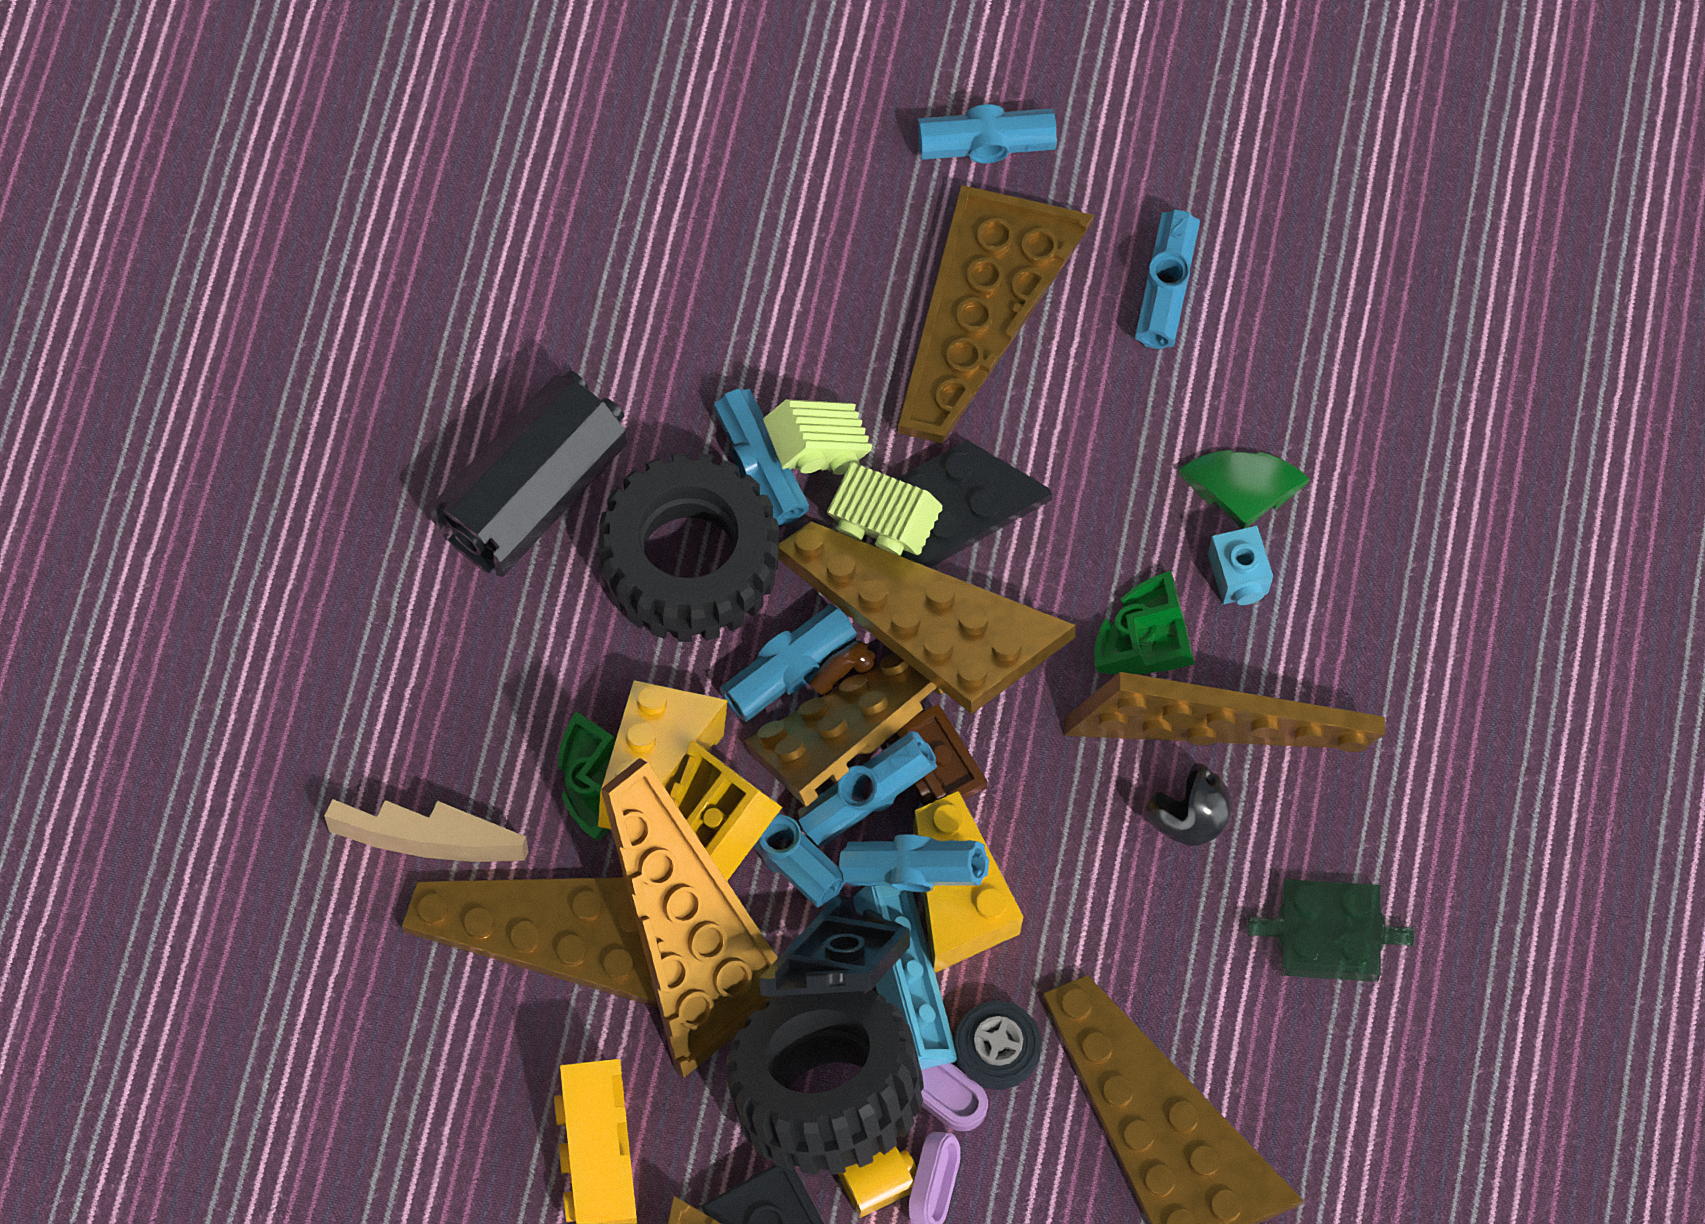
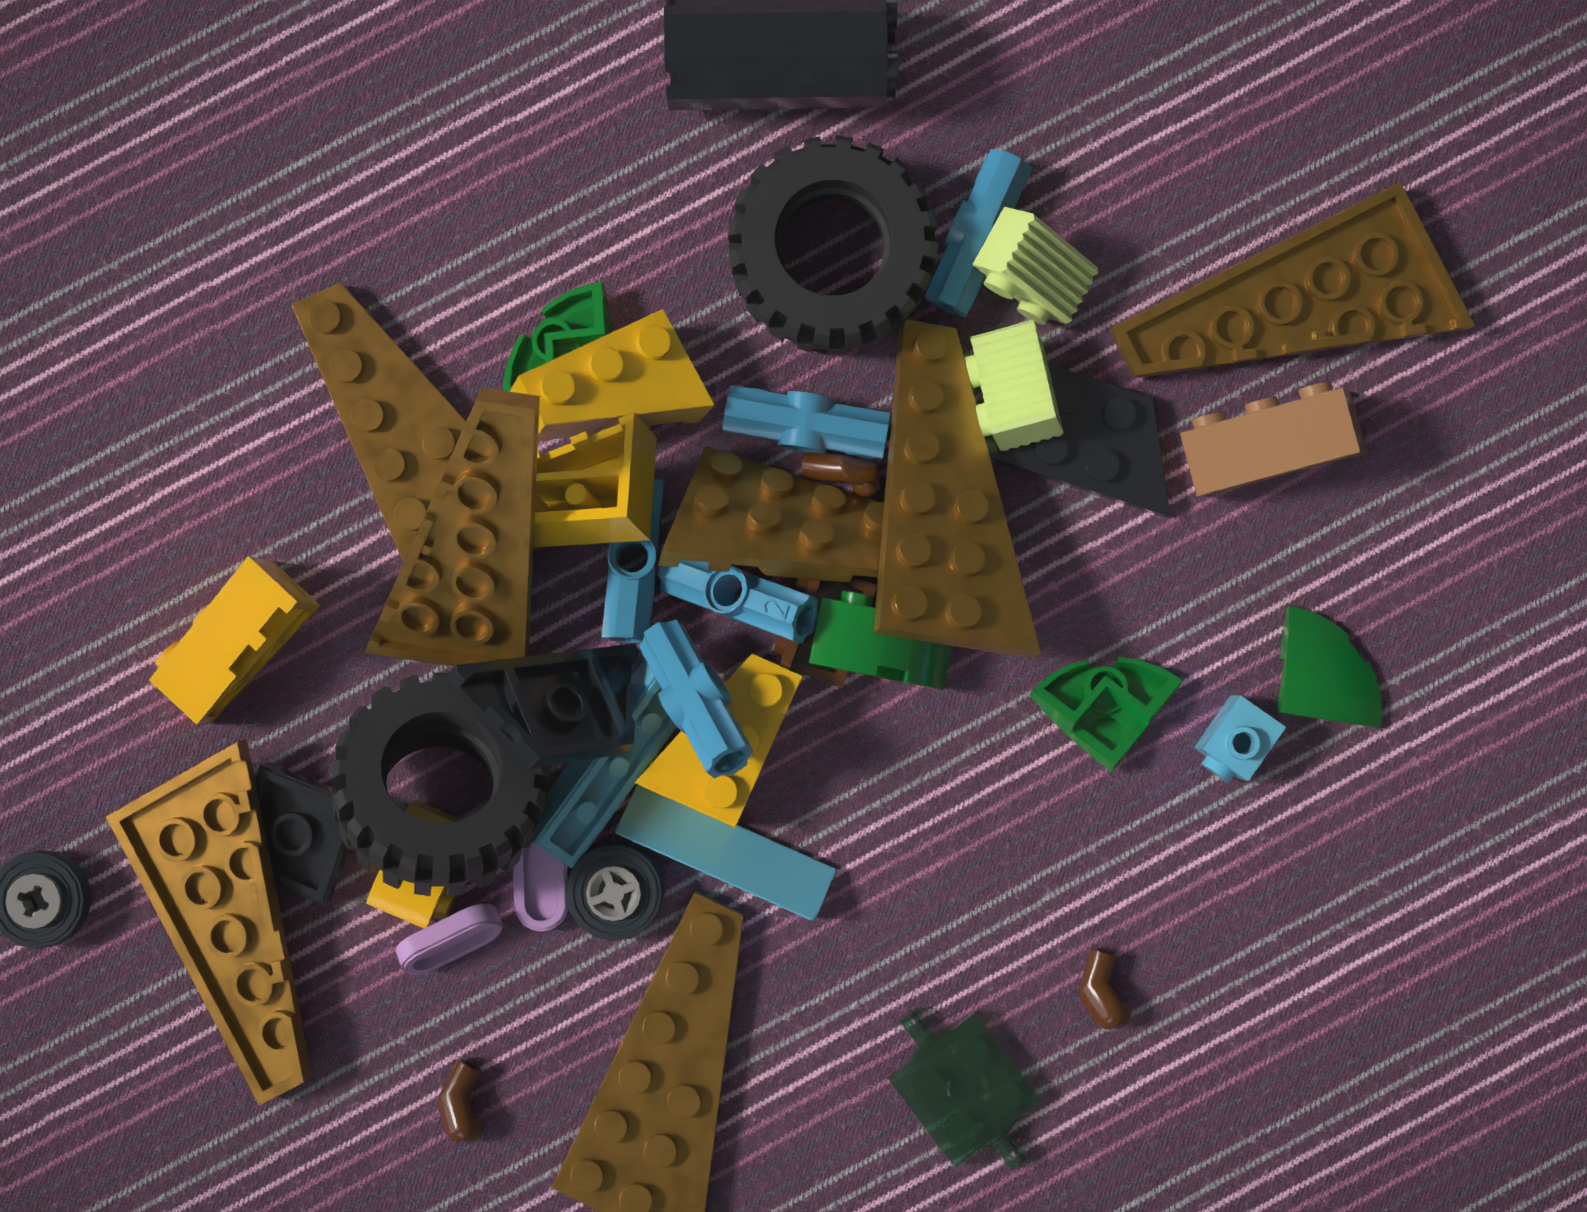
camera: 55 degrees right, 20 degrees up
tan slope [324,799,529,862] -> none
dark azure piece [917,104,1057,164] -> none
pearl gold wing [1064,672,1385,752] -> none
dark azure piece [1135,209,1200,350] -> none
black helmet [1144,763,1233,846] -> none
none -> medium azure slope [615,784,836,922]
none -> green brick [809,591,952,690]
none -> reddish brown arm [1079,948,1131,1030]
none -> medium nougat wedge [1180,381,1368,496]

